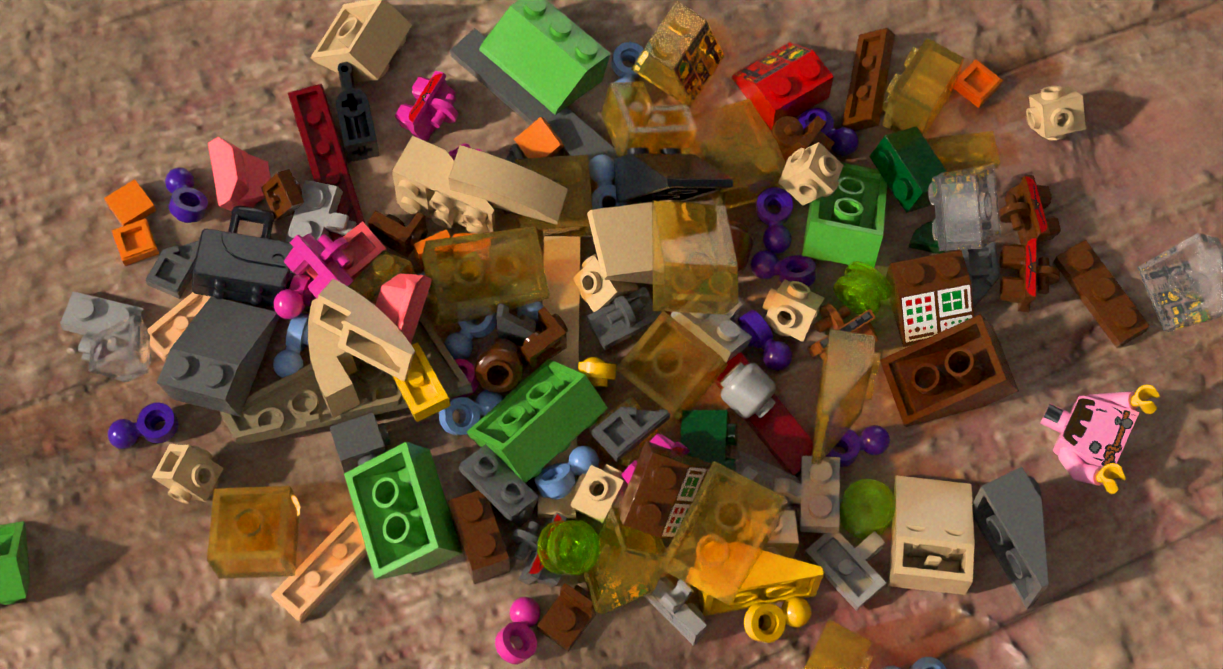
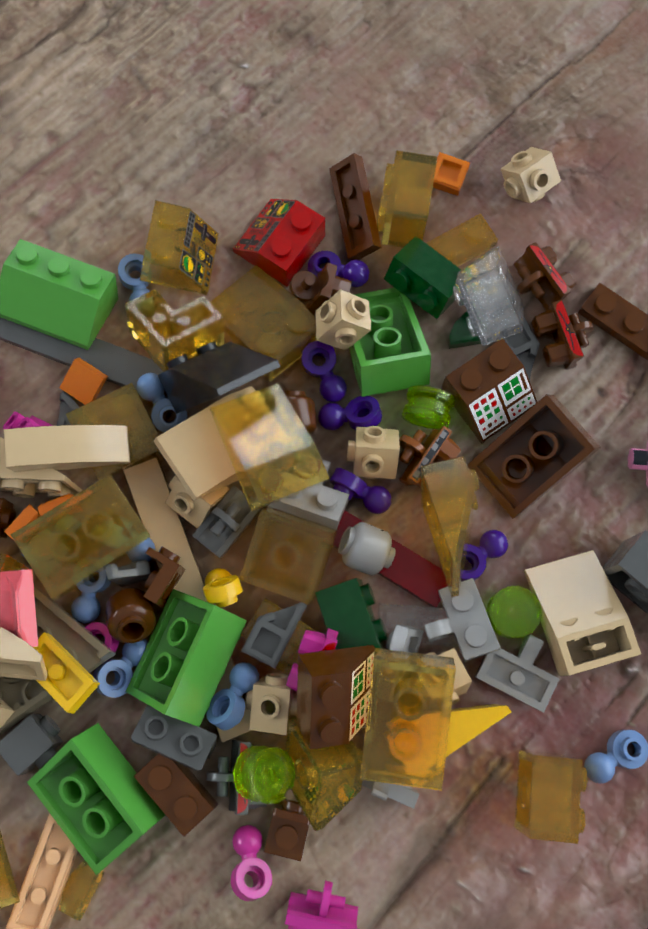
camera: 20 degrees left, 10 degrees up
yellow plate [744,596,811,643] -> none
none -> clear yellow piece [59,860,104,921]

